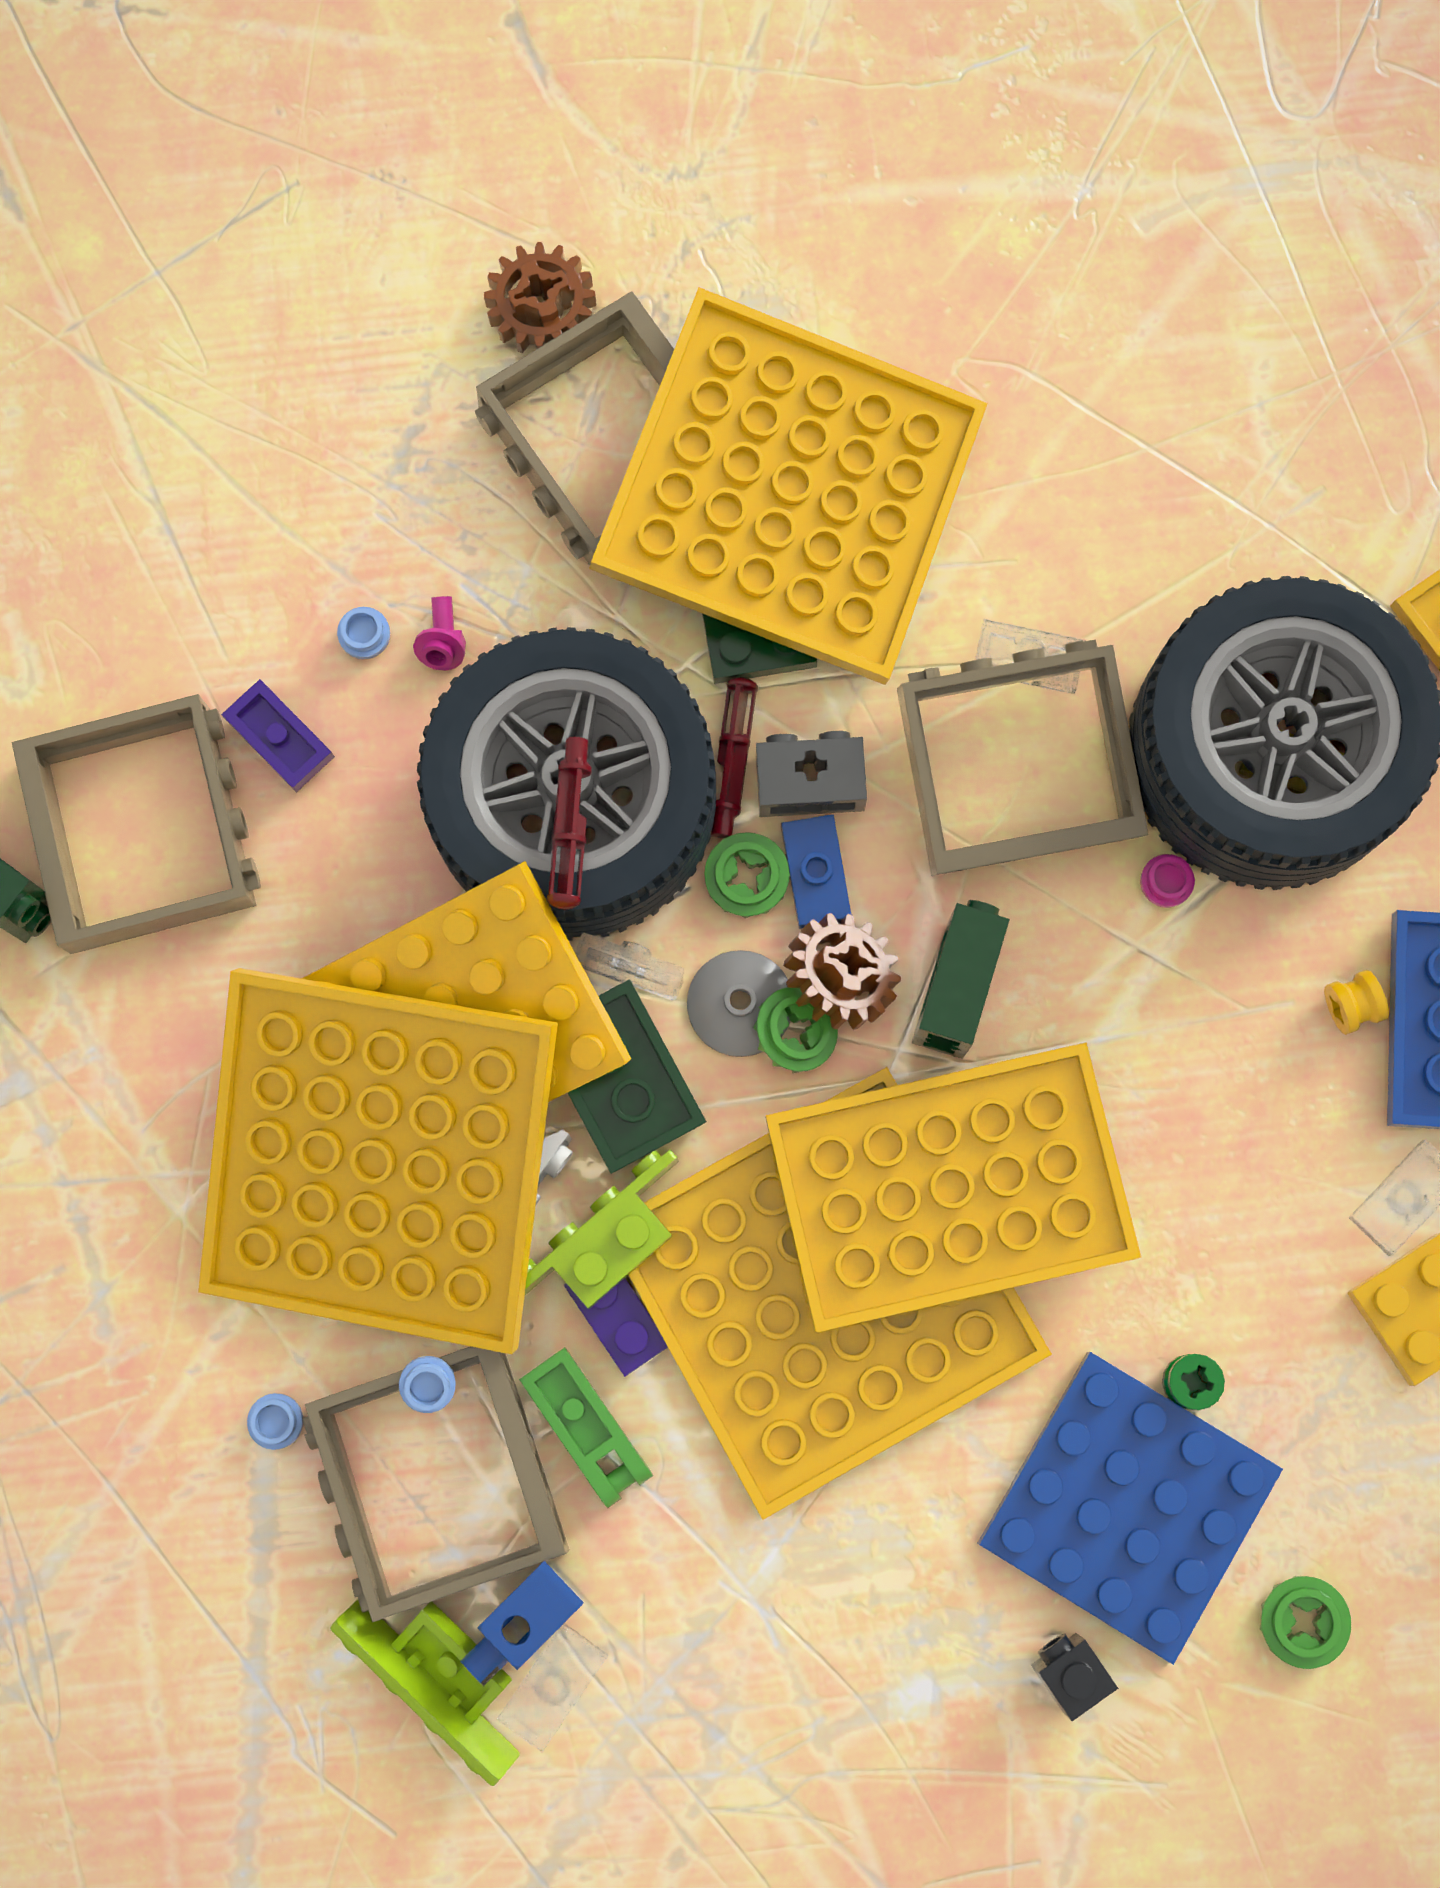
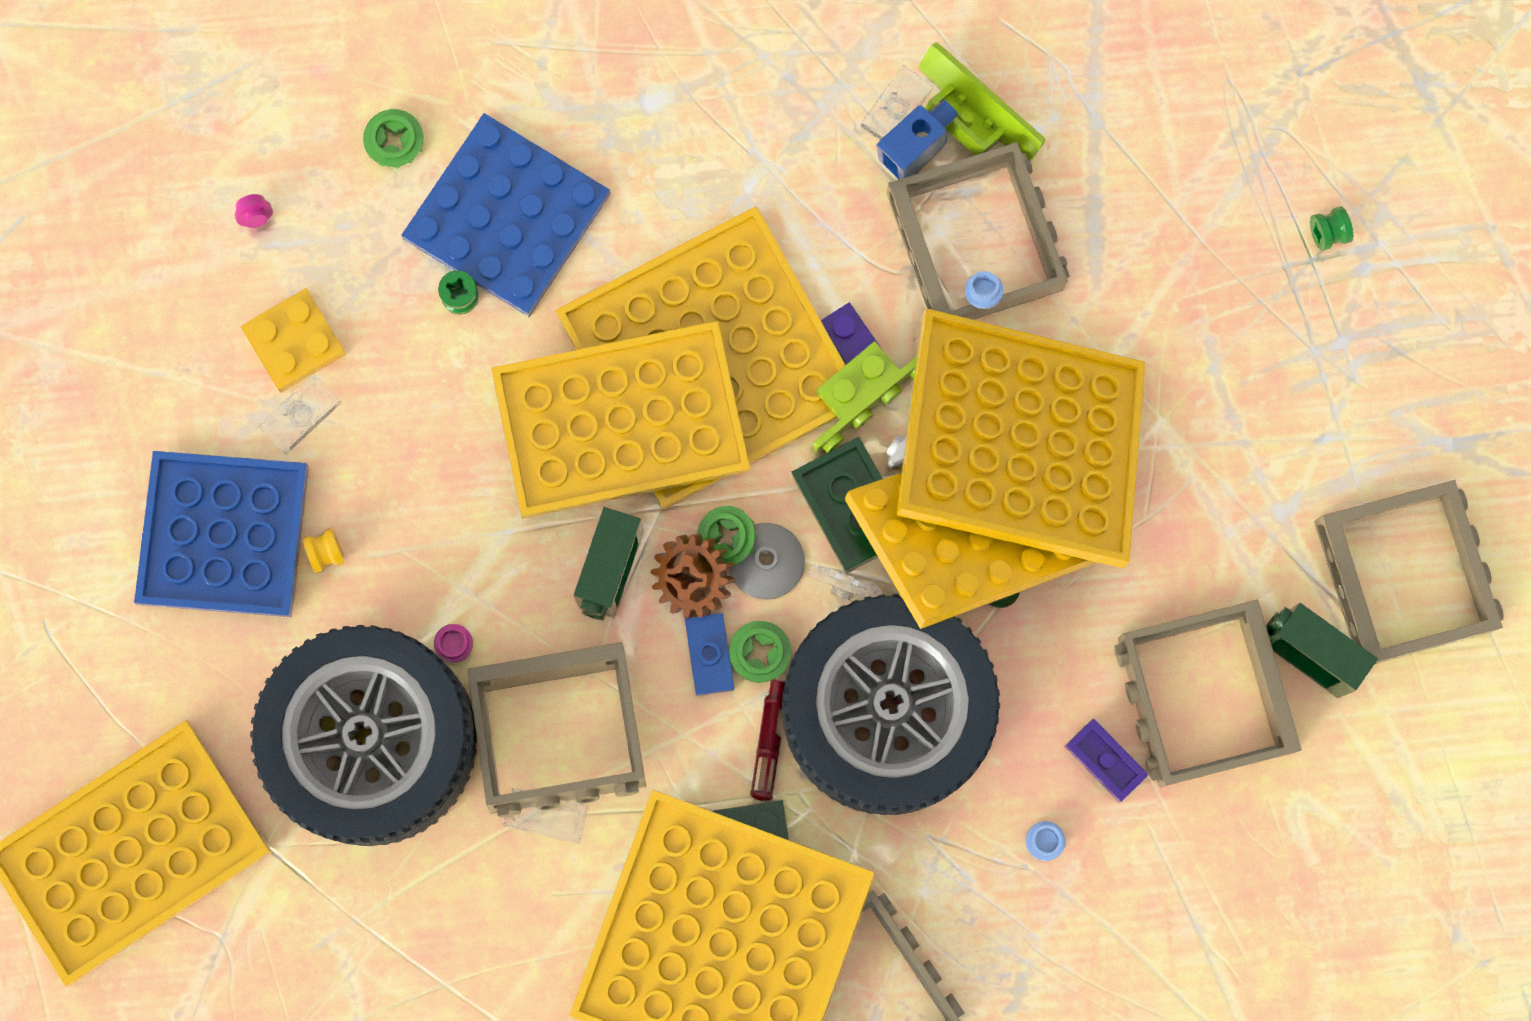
camera: 175 degrees right, 0 degrees up
light blue plate [247,1393,303,1450] -> none
dark pink plate [413,596,466,671] -> none
bright green plate [519,1347,654,1508] -> none
dark red piece [547,737,592,909] -> none
dark grey brick [756,731,867,817] -> none
black brick [1031,1633,1119,1722] -> none

